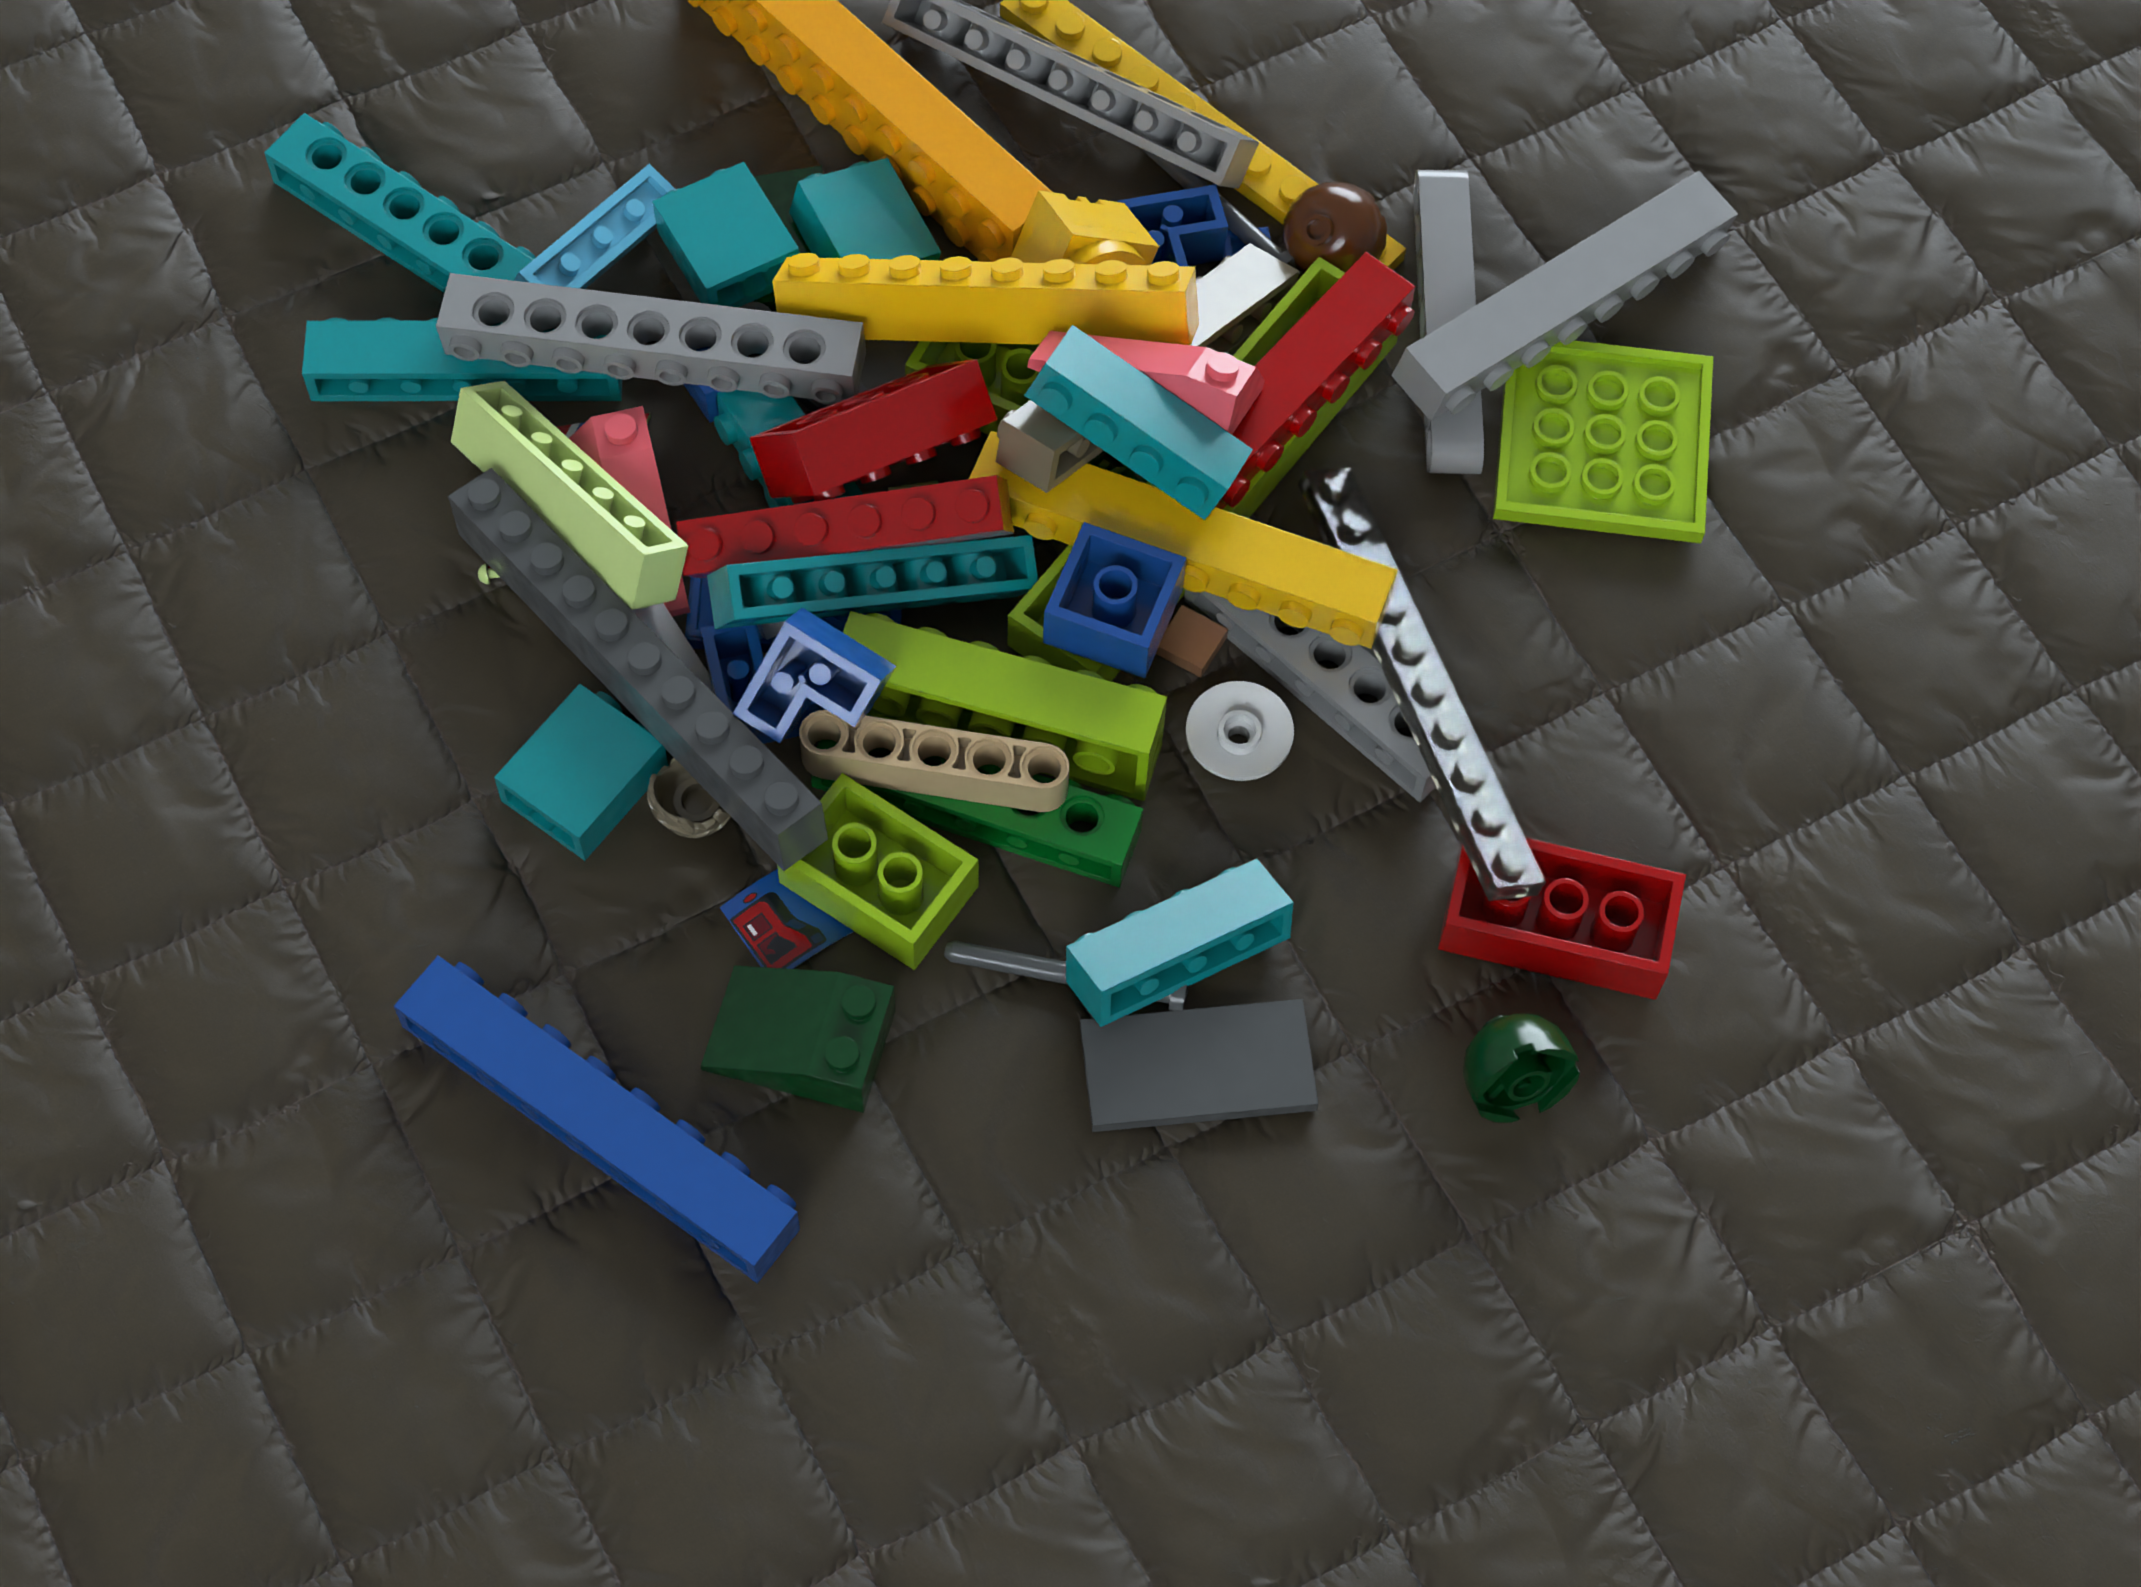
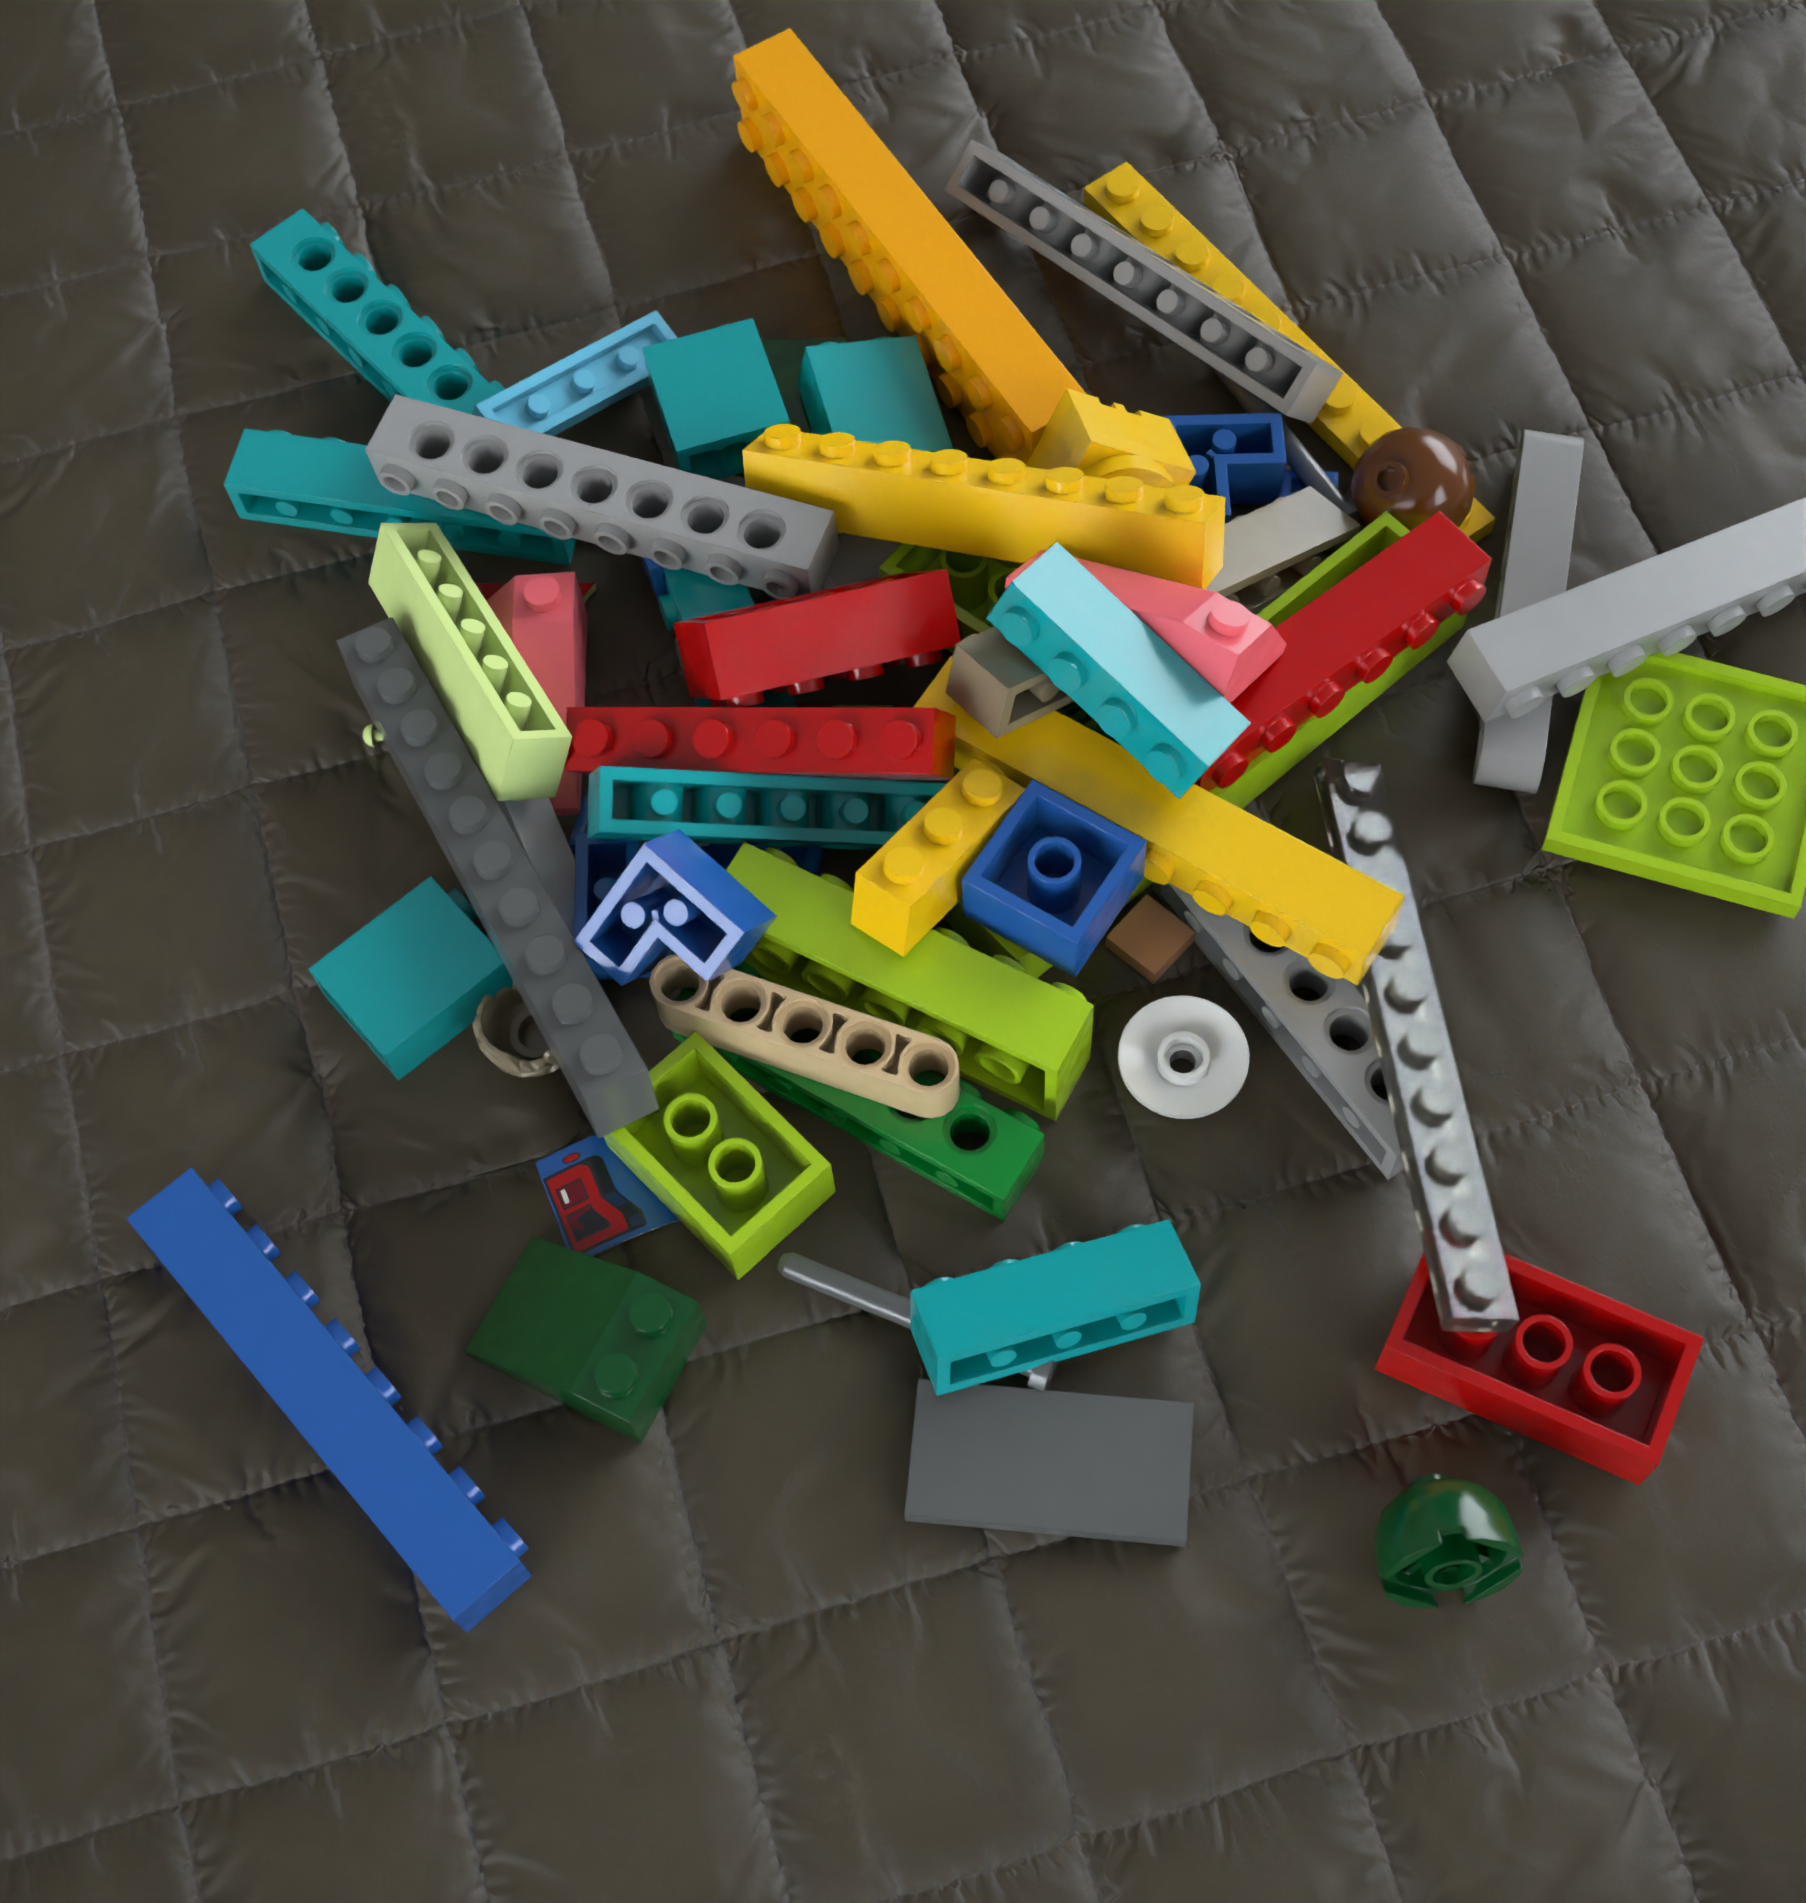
camera: 20 degrees right, 0 degrees up
none -> yellow brick [850,758,1025,957]

